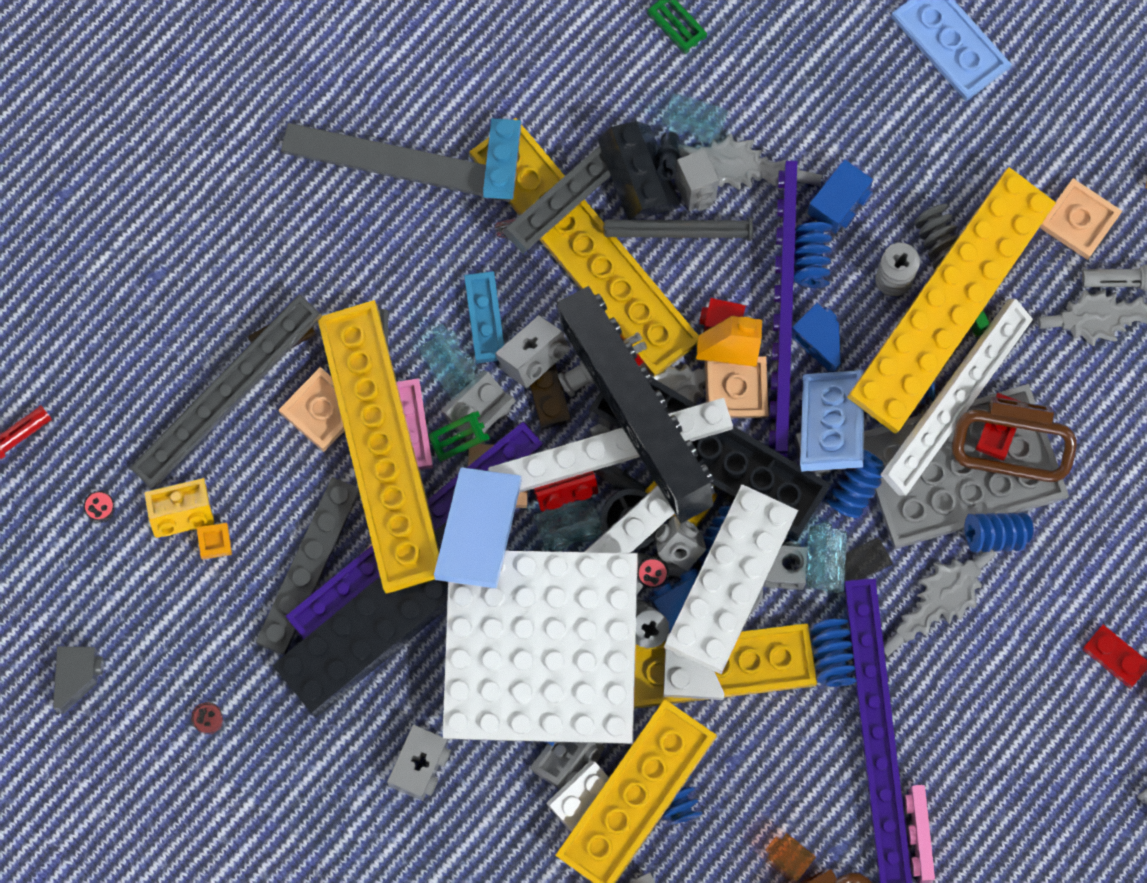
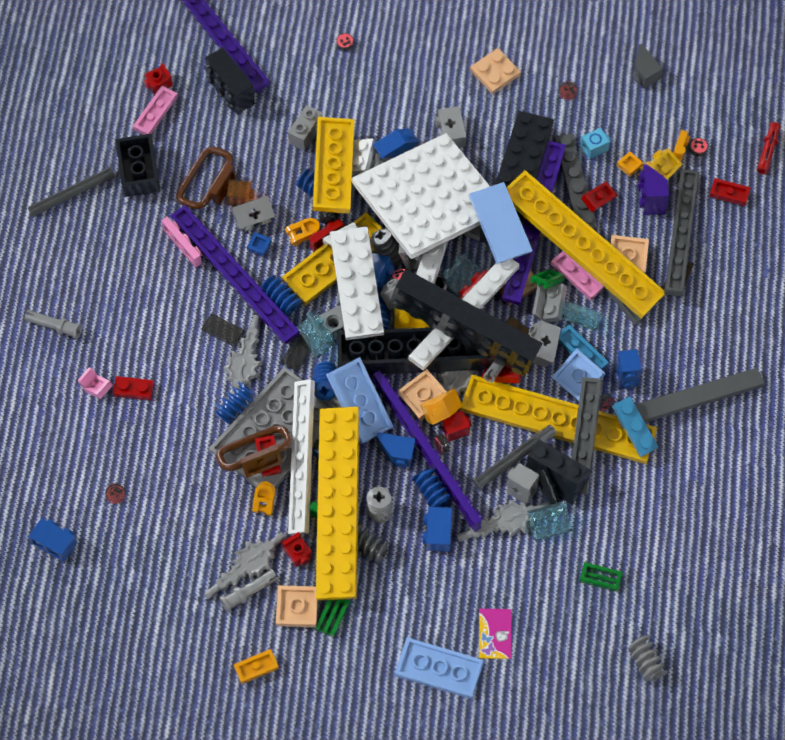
camera: 150 degrees right, 10 degrees down
none -> clear smoke tile [202,313,244,347]
none -> light grey brick [231,196,275,231]
none -> blue plate [247,232,272,257]
none -> light orange plate [252,481,275,516]
none -> red brick [282,532,312,567]
none -> light orange plate [285,218,320,246]
none -> red plate [309,219,344,252]
none -> green tile [315,599,350,637]
none -> blue slope [373,128,419,159]
none -> clear smoke tile [434,434,449,455]
none -> light nougat plate [470,48,521,95]
none -> sticker [479,609,511,659]
none -> light blue tile [552,349,606,401]
none -> medium azure brick [580,128,611,160]
none -> red plate [581,181,618,212]
none -> blue brick [616,349,641,389]
none -> dark purple slope [638,164,669,215]
none -> light orange plate [673,129,691,162]
none -> red plate [709,178,751,206]

